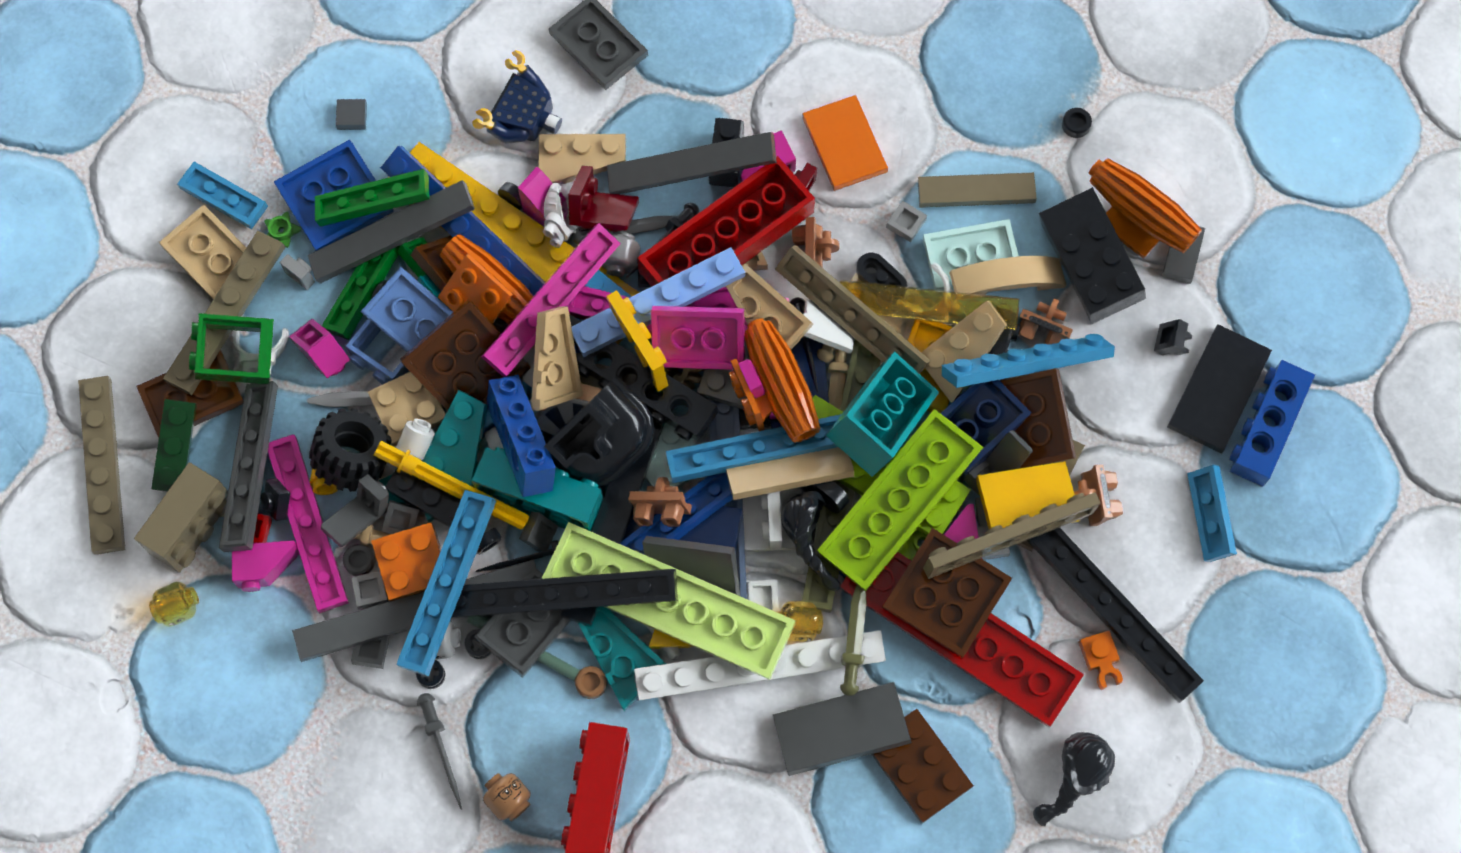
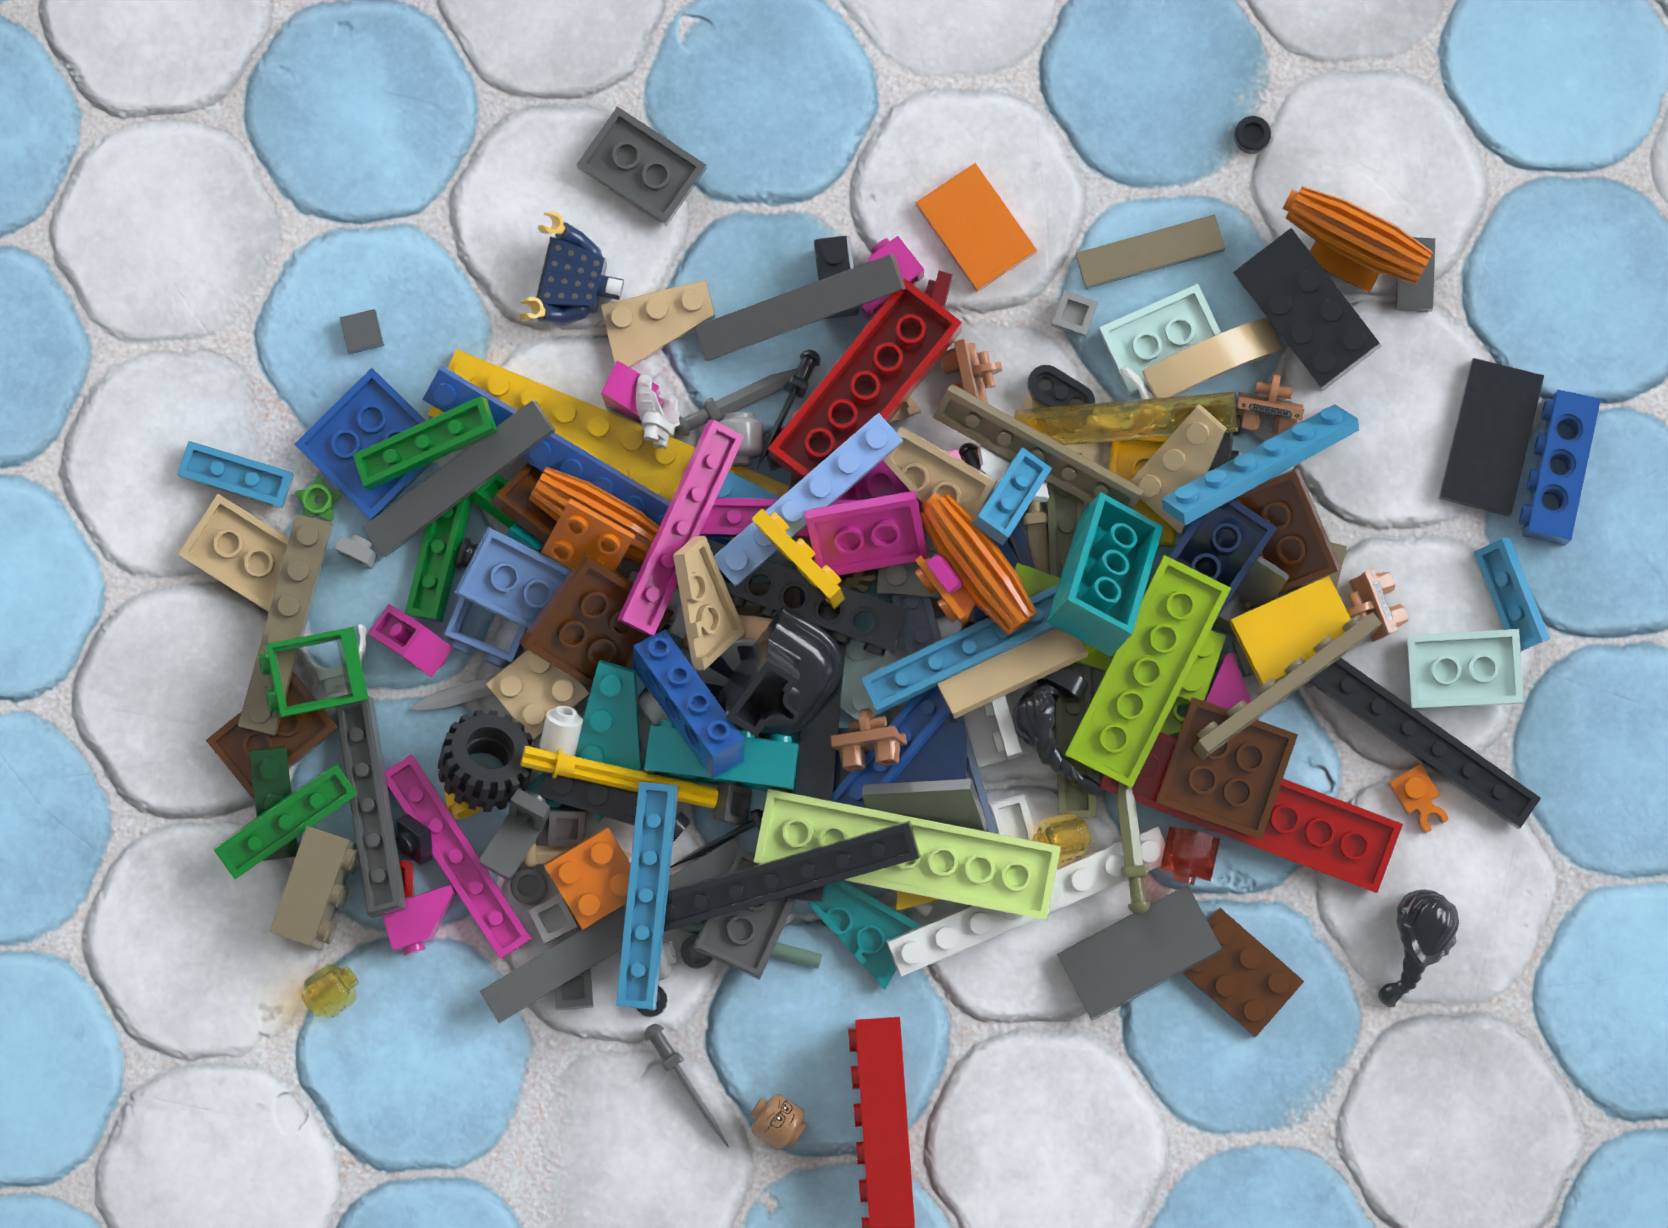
camera: 10 degrees left, 10 degrees up
dark tan plate [78,376,125,555] -> none
black tile [498,182,522,210] -> none
dark red bracket [568,166,639,232] -> none
medium nougat tile [575,666,607,699] -> none
black tile [1154,319,1192,356] -> none
none -> green plate [213,763,358,879]
none -> dark azure plate [972,447,1052,545]
none -> clear red brick [1160,826,1221,885]
none -> light aqua plate [1407,629,1524,710]

